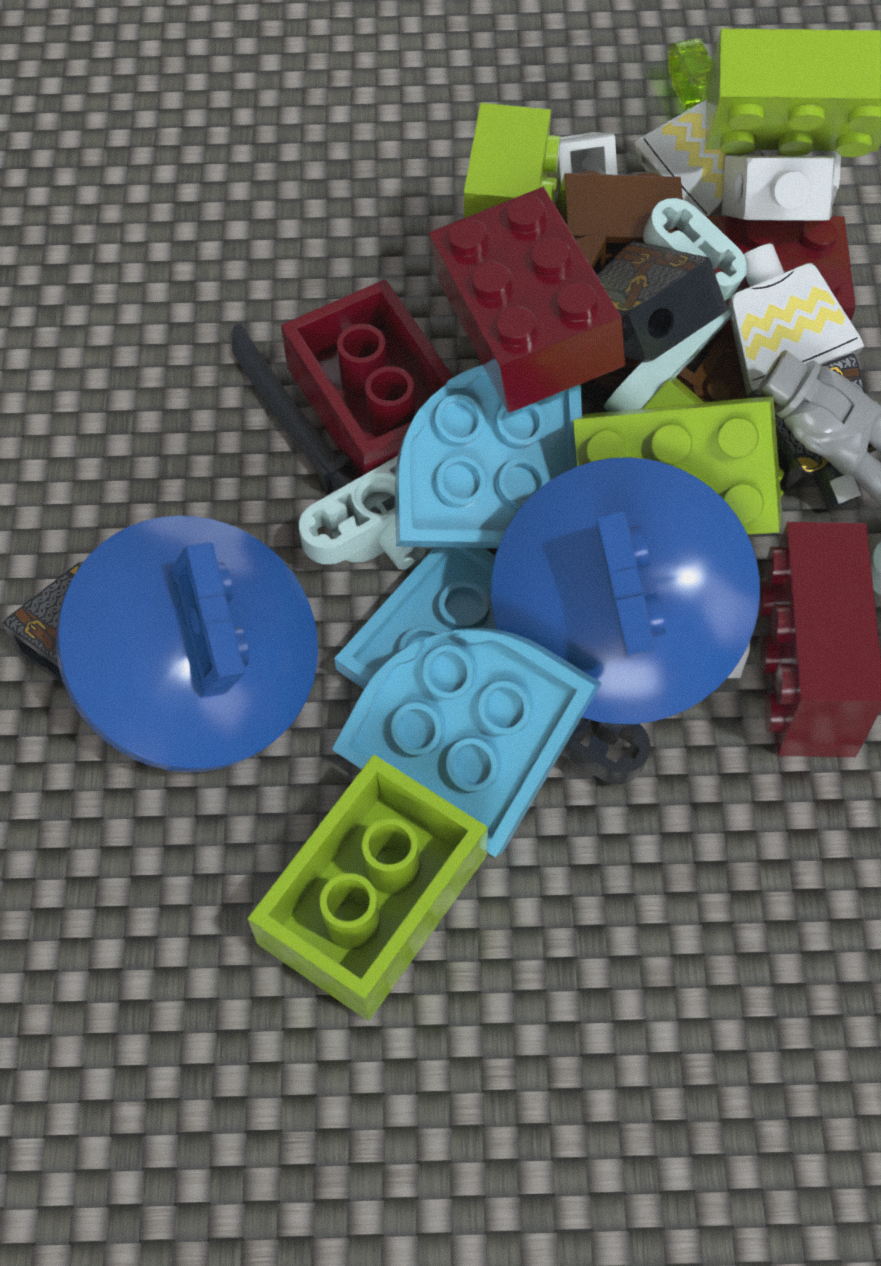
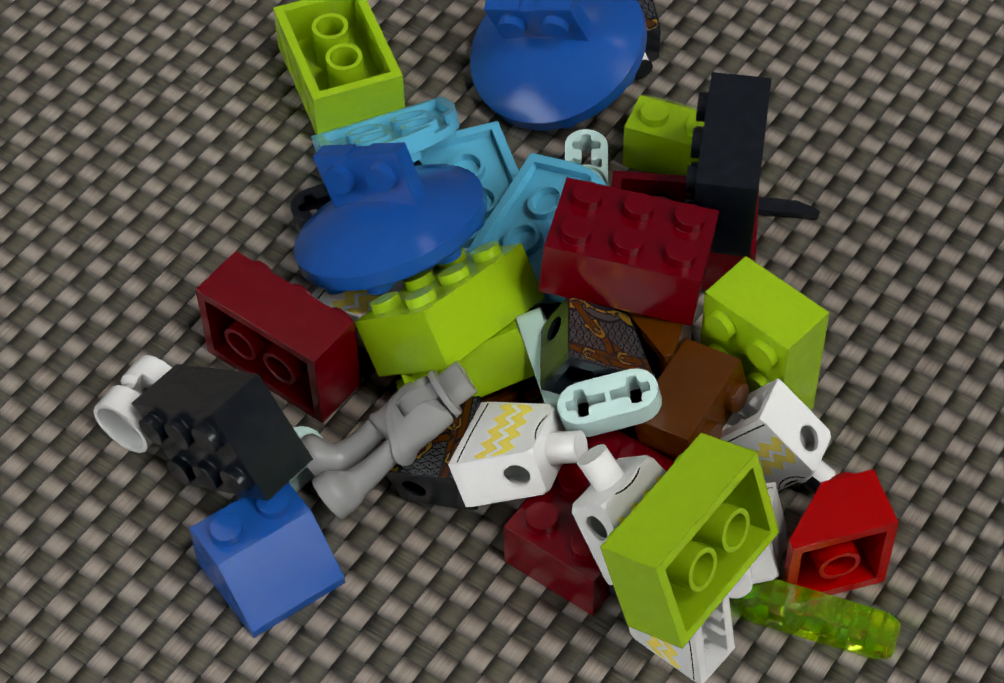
camera: 125 degrees right, 10 degrees down
none -> lime slope [622,95,704,176]
none -> black brick [685,72,772,257]
none -> red slope [779,469,899,608]

